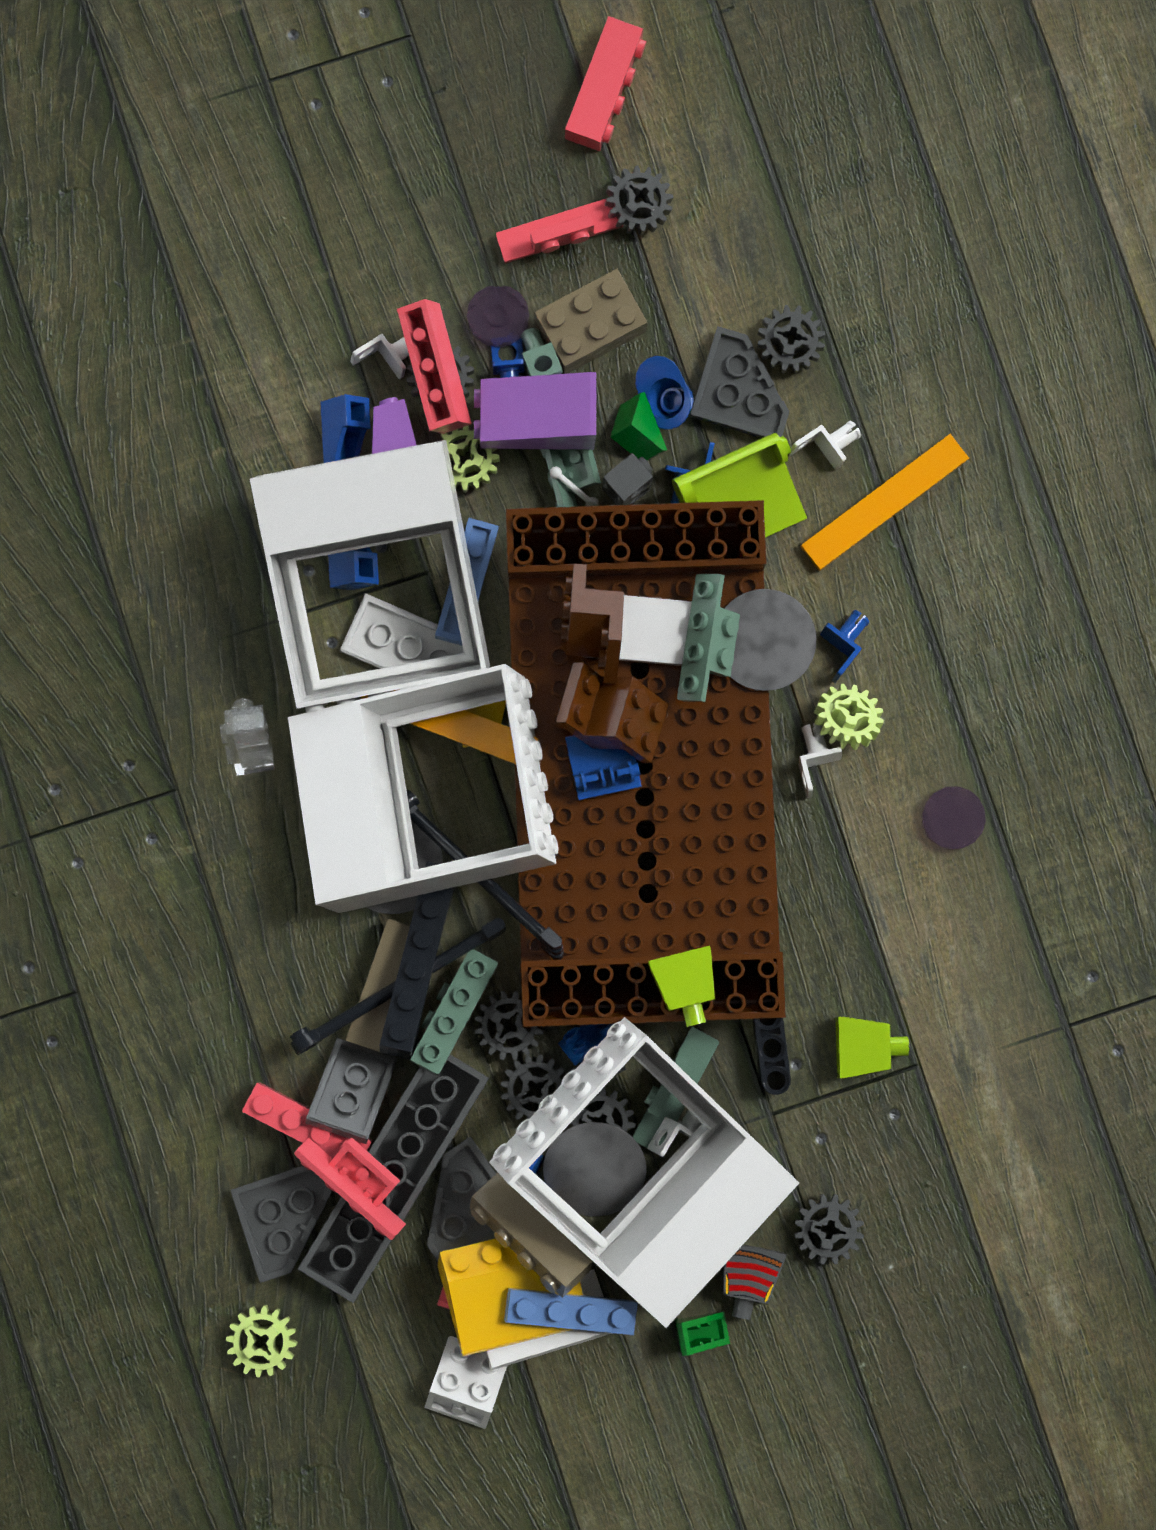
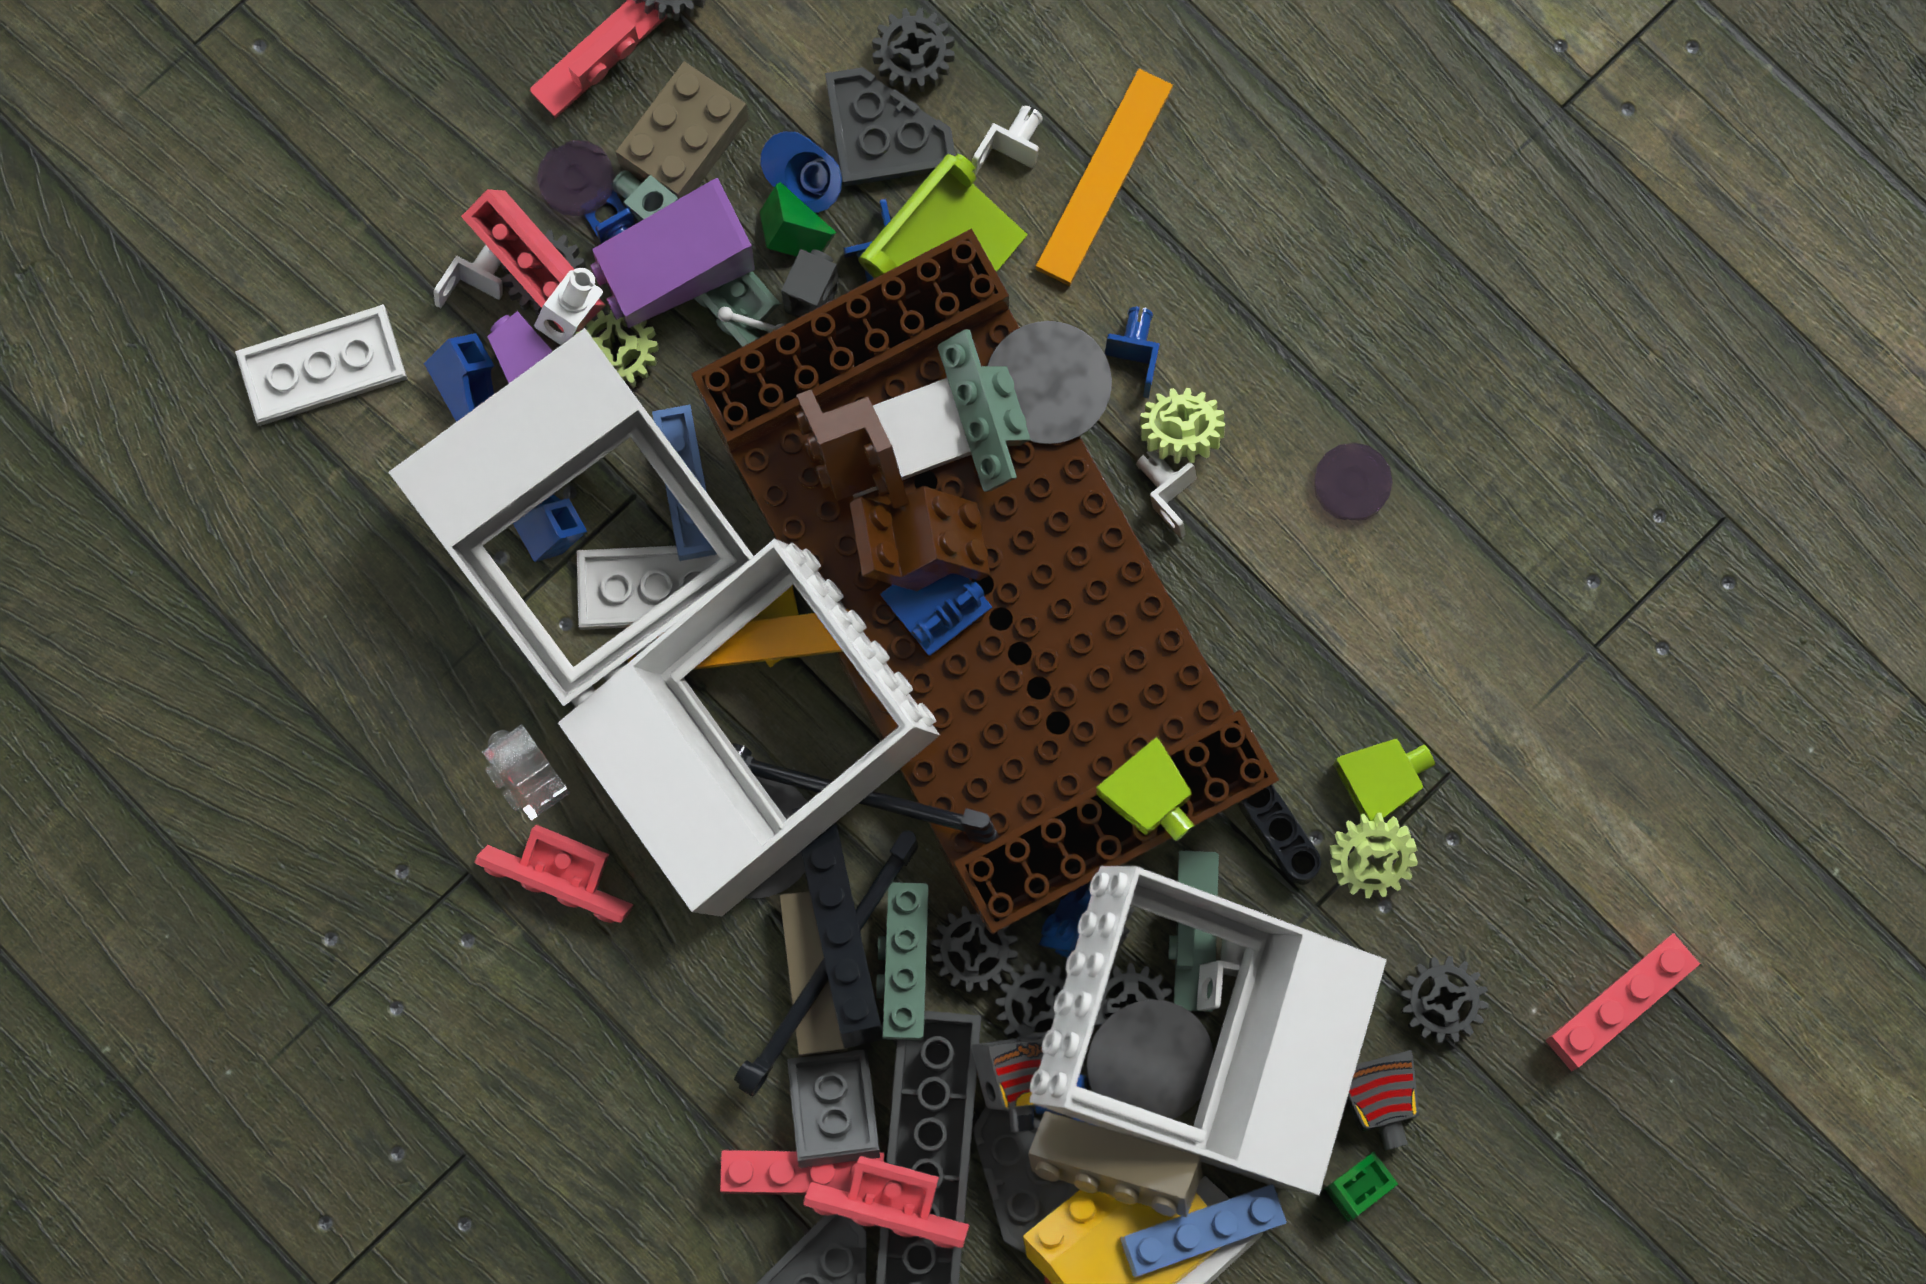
camera: 20 degrees left, 5 degrees down
none -> white tile [235,305,407,426]
none -> coral bracket [475,825,633,923]
none -> white bracket [534,268,603,345]
none -> dark grey torso [971,1035,1045,1132]
none -> yellowish green gear [1329,812,1418,899]
none -> coral brick [1545,933,1700,1071]

